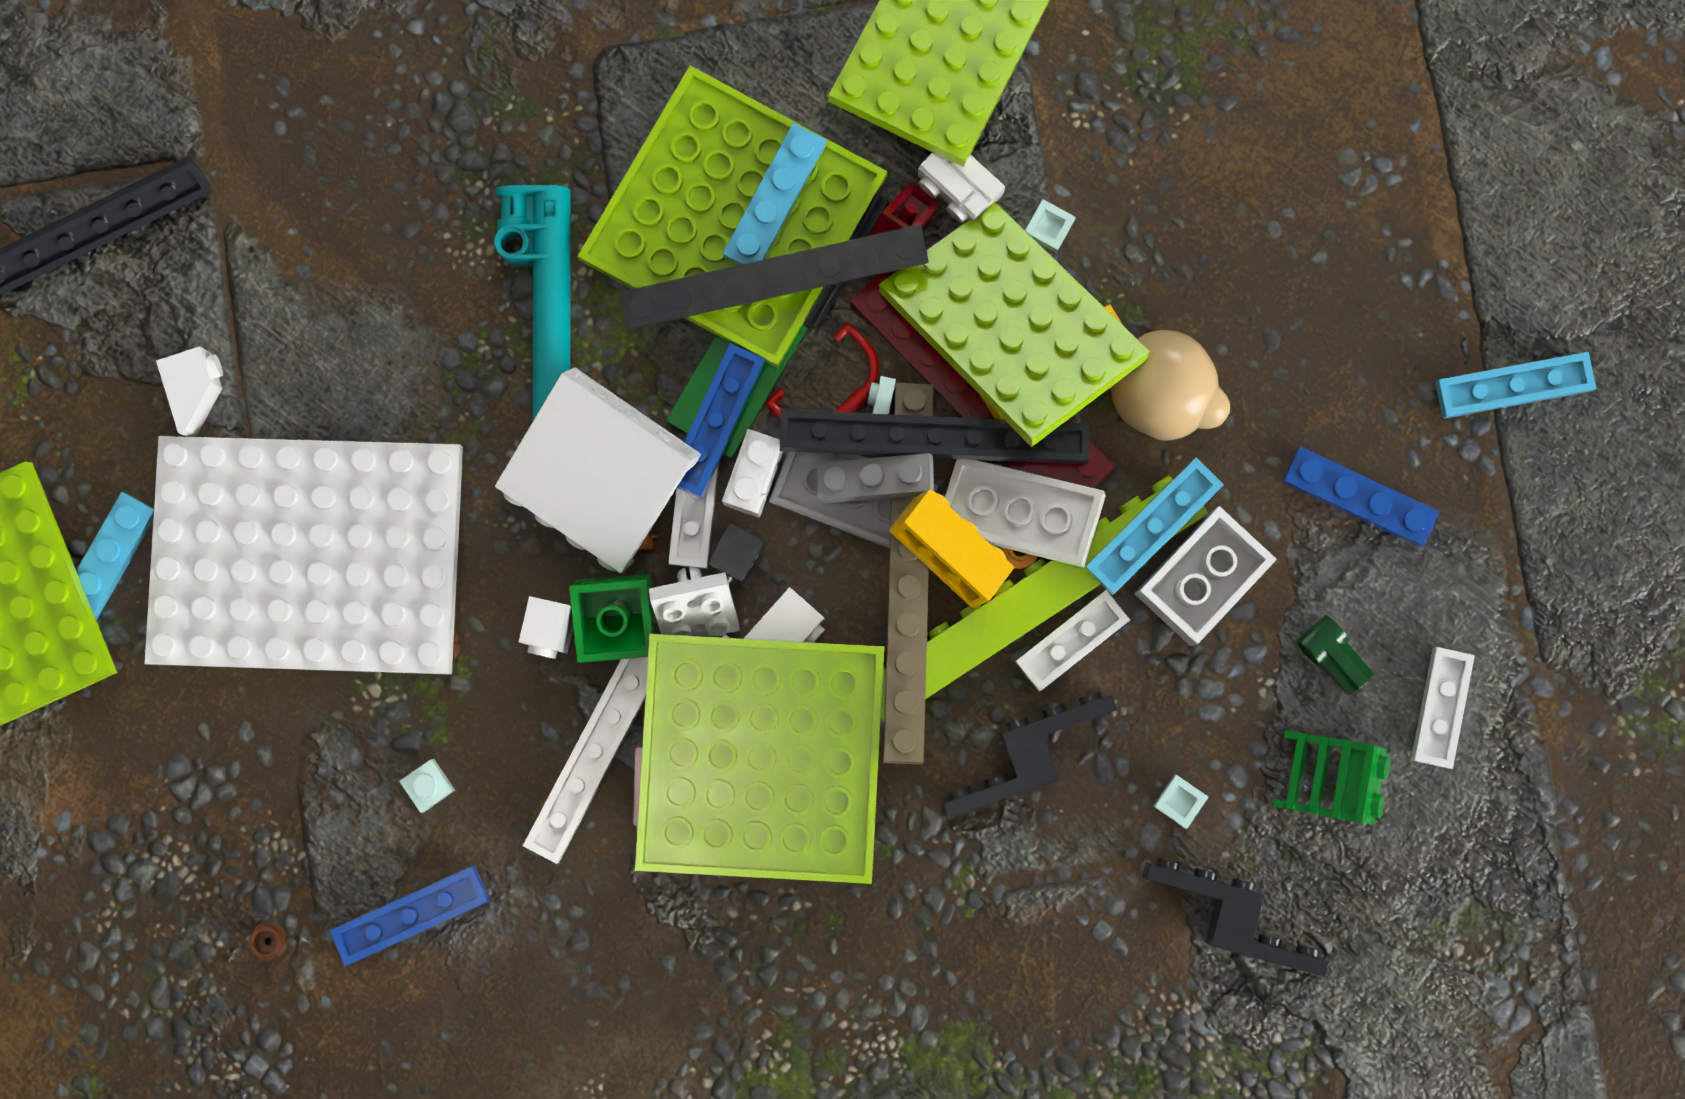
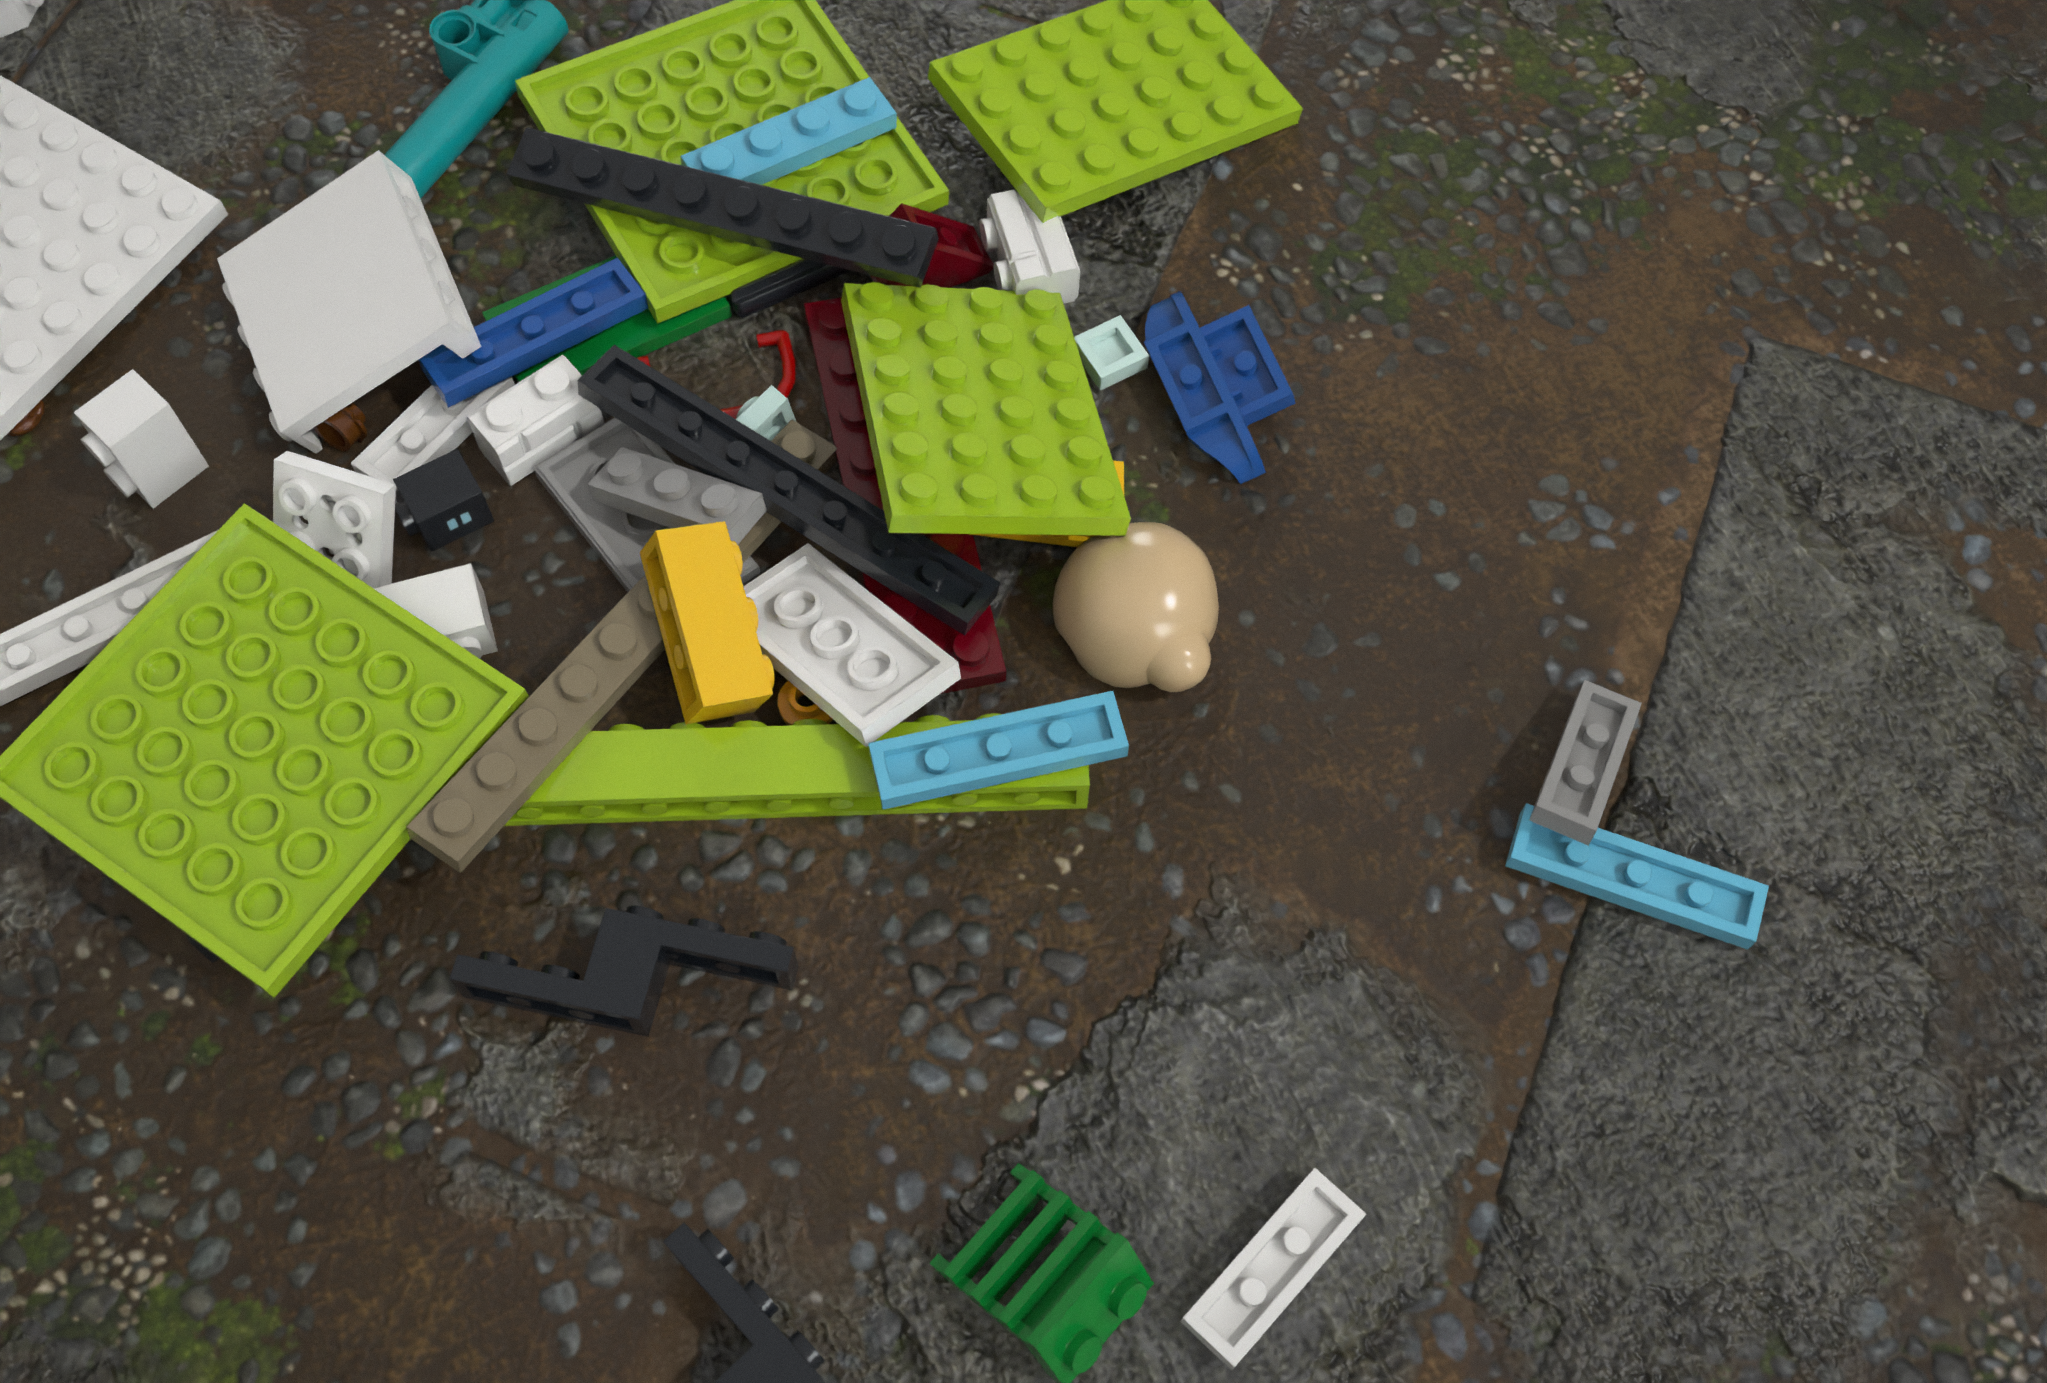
camera: 25 degrees right, 20 degrees down
green slope [569,573,656,663] -> none
white plate [1015,590,1130,692] -> none
white brick [1134,506,1277,646] -> none
light aqua plate [1153,774,1208,829] -> none
blue plate [1282,446,1439,547] -> none
dark green piece [1296,615,1374,695] -> none
none -> blue plate [1144,291,1296,484]
none -> light grey plate [1529,680,1642,846]

